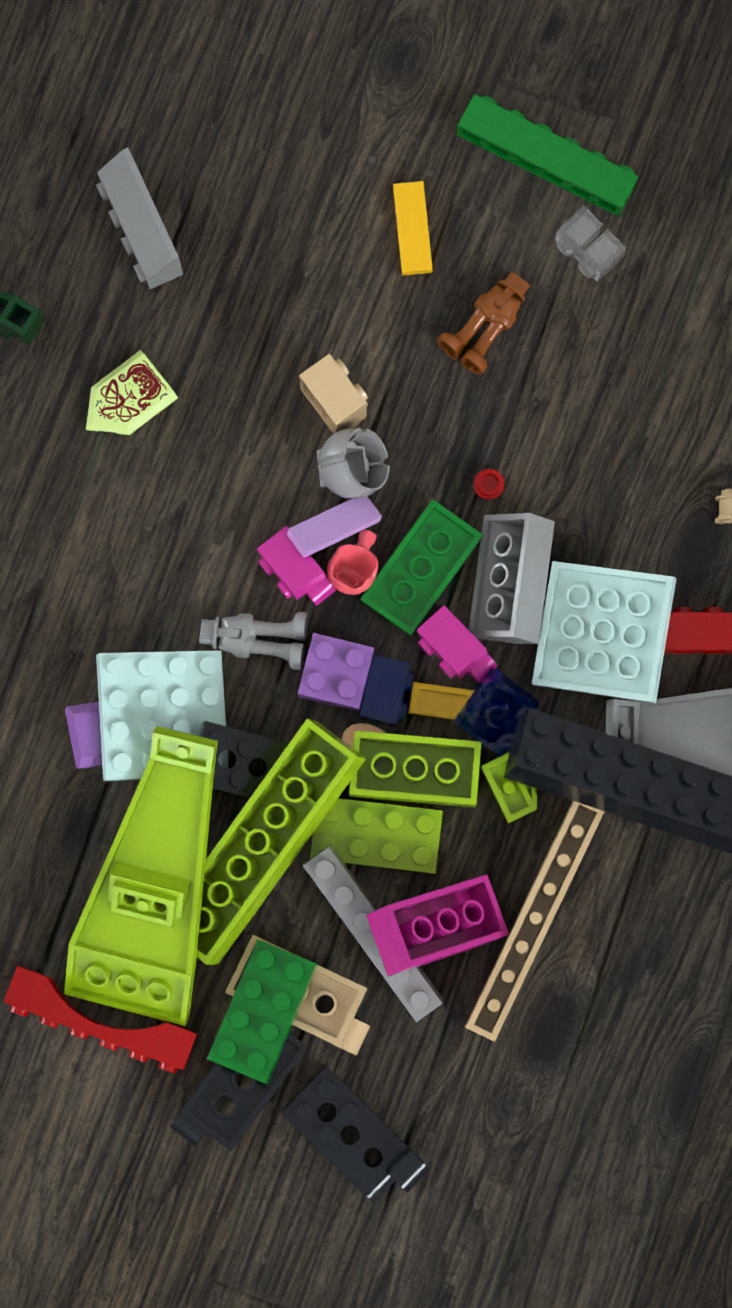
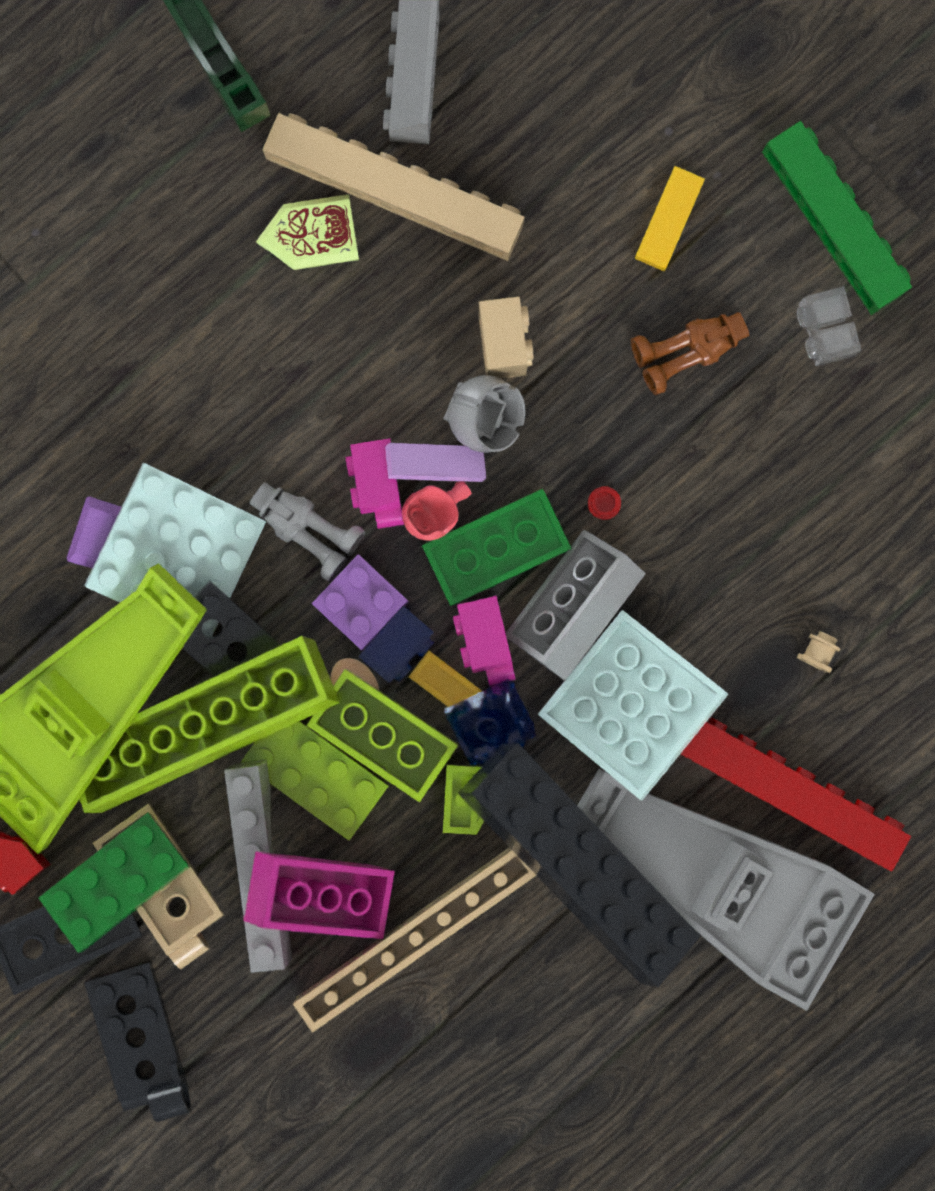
camera: 25 degrees right, 5 degrees up
none -> tan brick [262,113,525,261]

